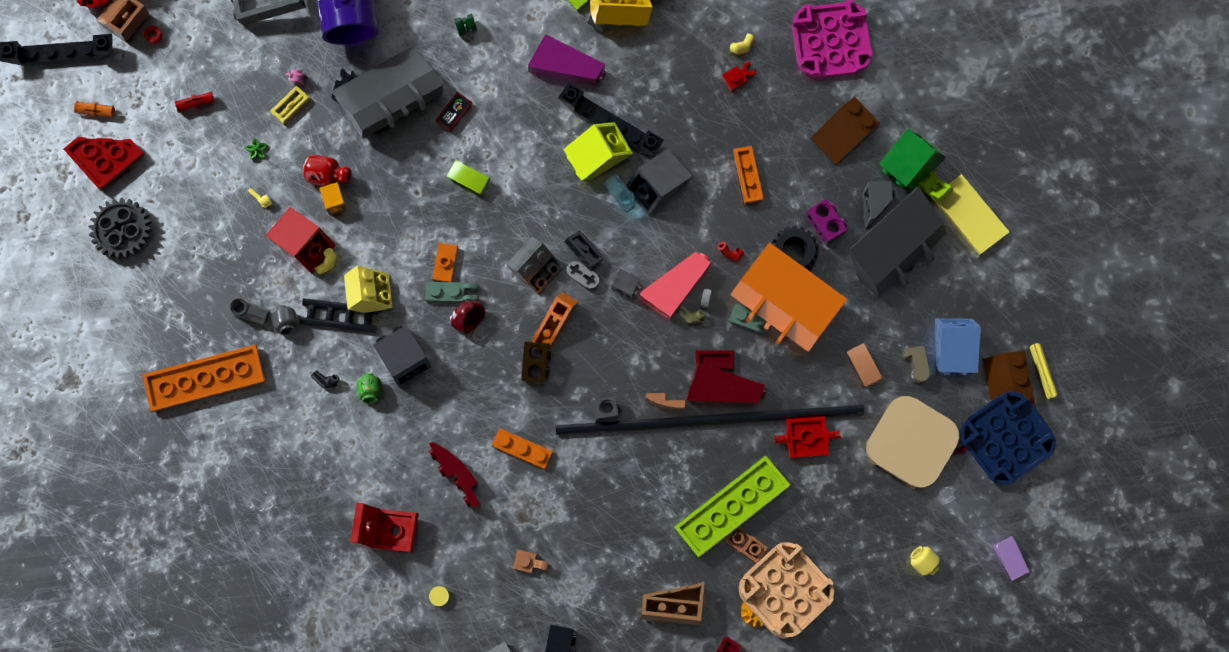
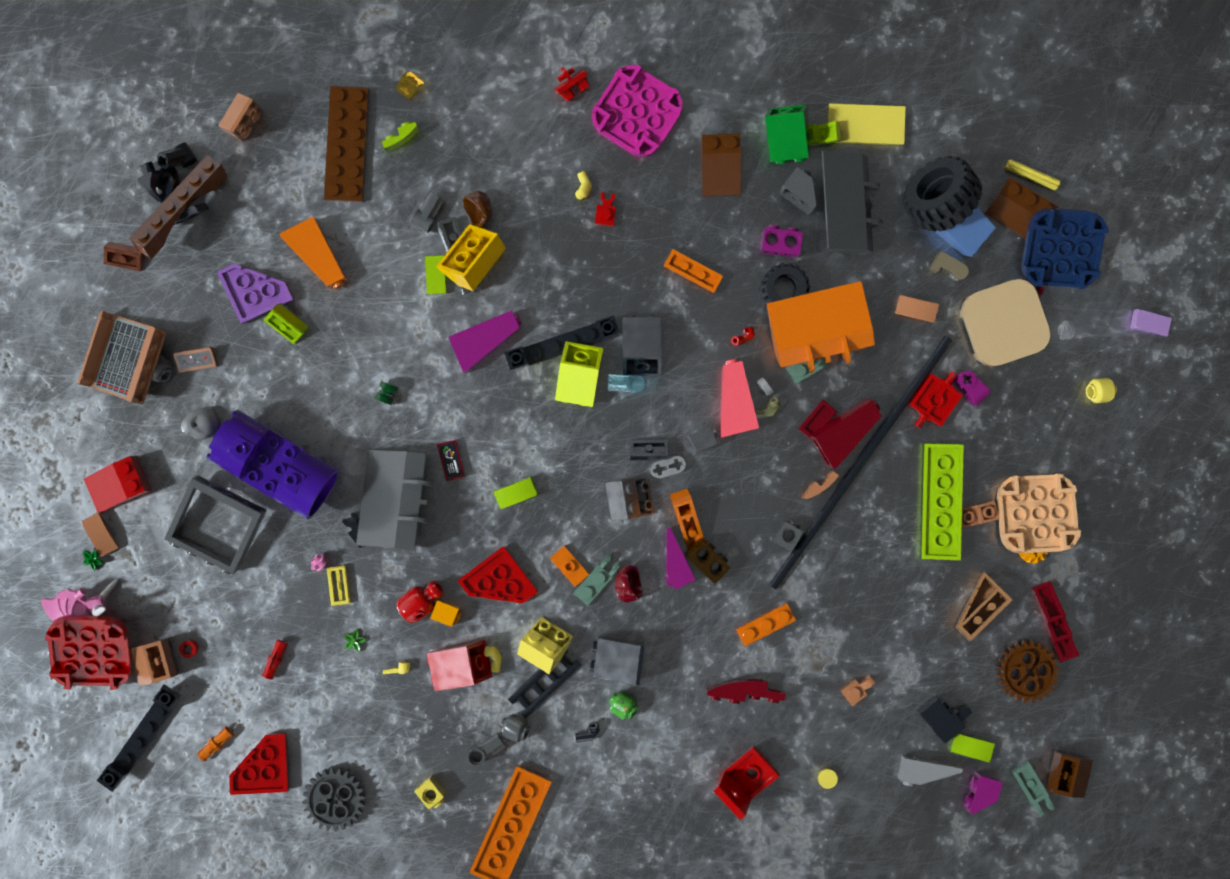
camera: 45 degrees left, 10 degrees up
none -> light yellow brick [414,776,446,810]
none -> red plate [458,546,538,604]
none -> magenta slope [664,527,695,590]
none -> black tyre [903,156,982,232]
none -> magenta piece [954,371,991,407]

